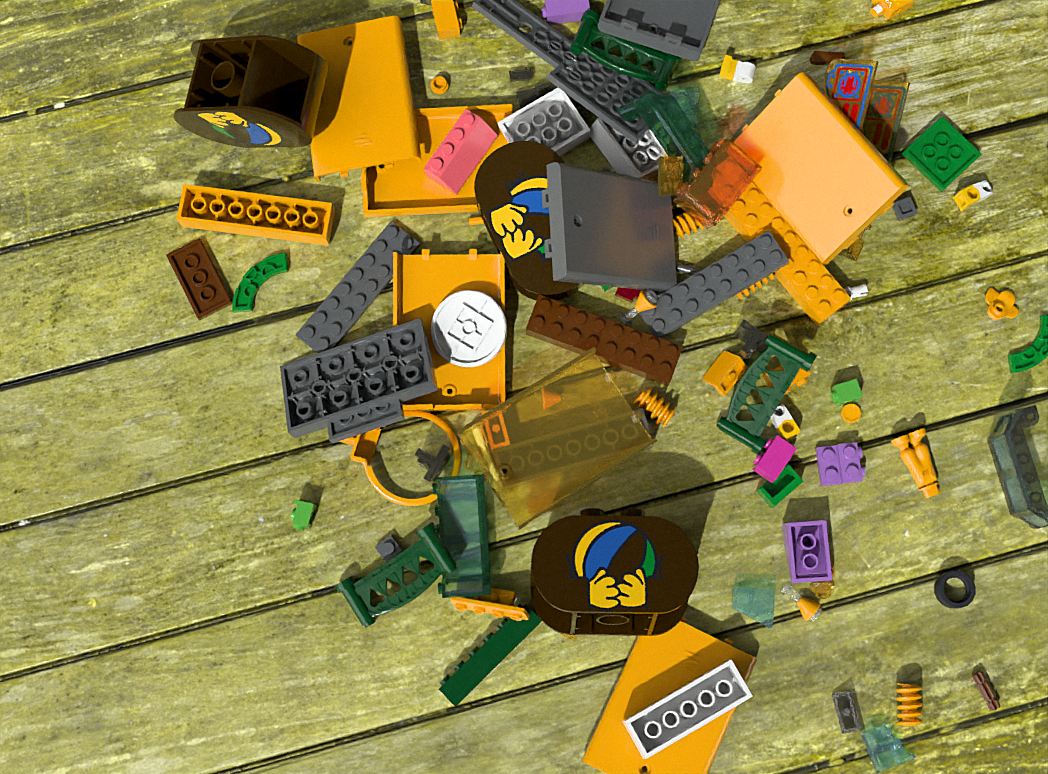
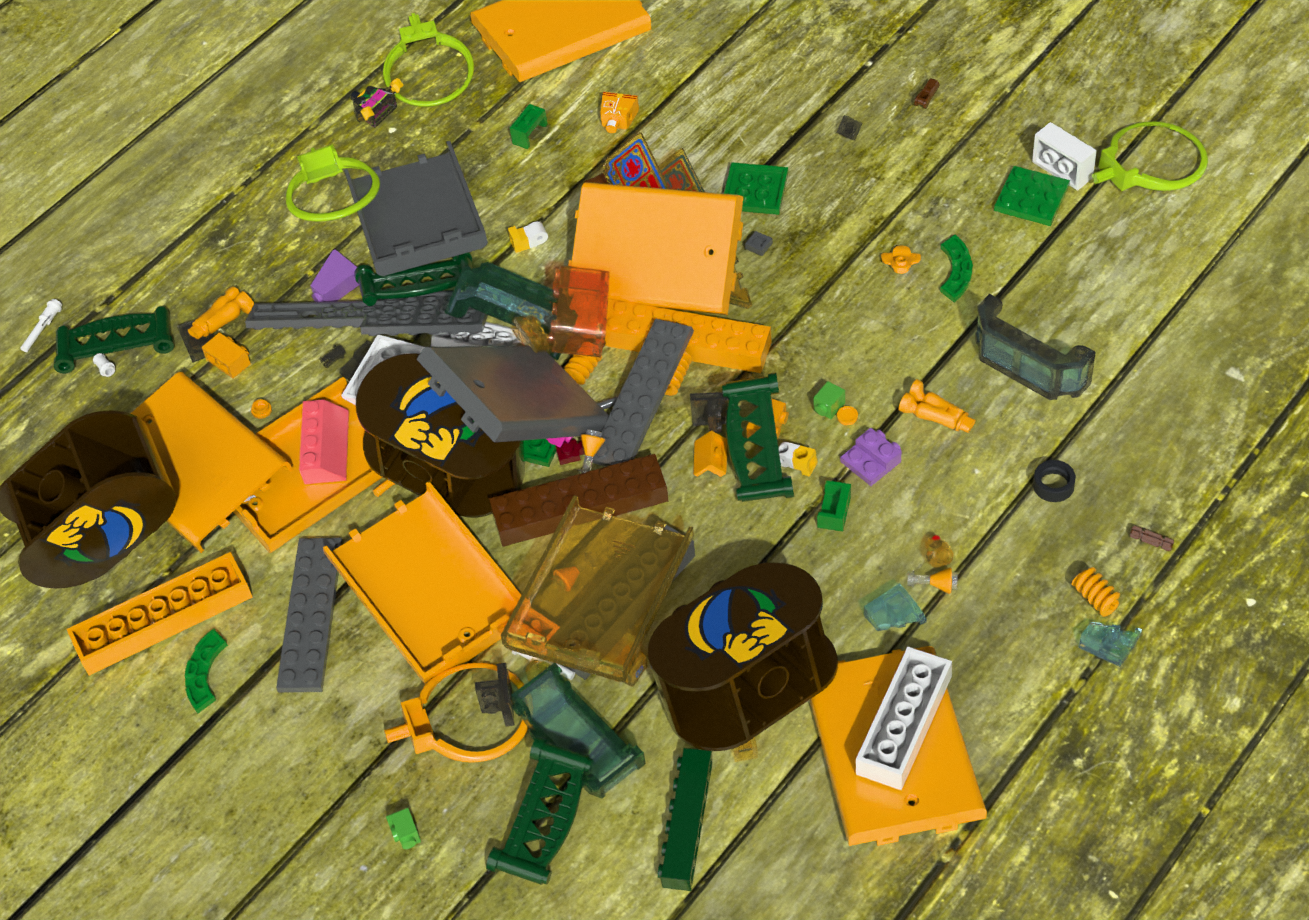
camera: 30 degrees left, 25 degrees down
reddish brown tile [166,238,233,321] -> none
dark grey slope [280,318,438,443] -> none
dark grey plate [375,535,403,562] -> none
white plate [431,290,507,368] -> none
light orange bracket [450,586,529,621] -> none
light orange piece [633,387,676,428] -> none
dark pink brick [752,435,797,483] -> none
medium lavender slope [782,520,832,583] -> none
clear smoke slope [832,689,865,734] -> none
white pin [844,284,868,301] -> none
yellow leg [953,180,994,211] -> none

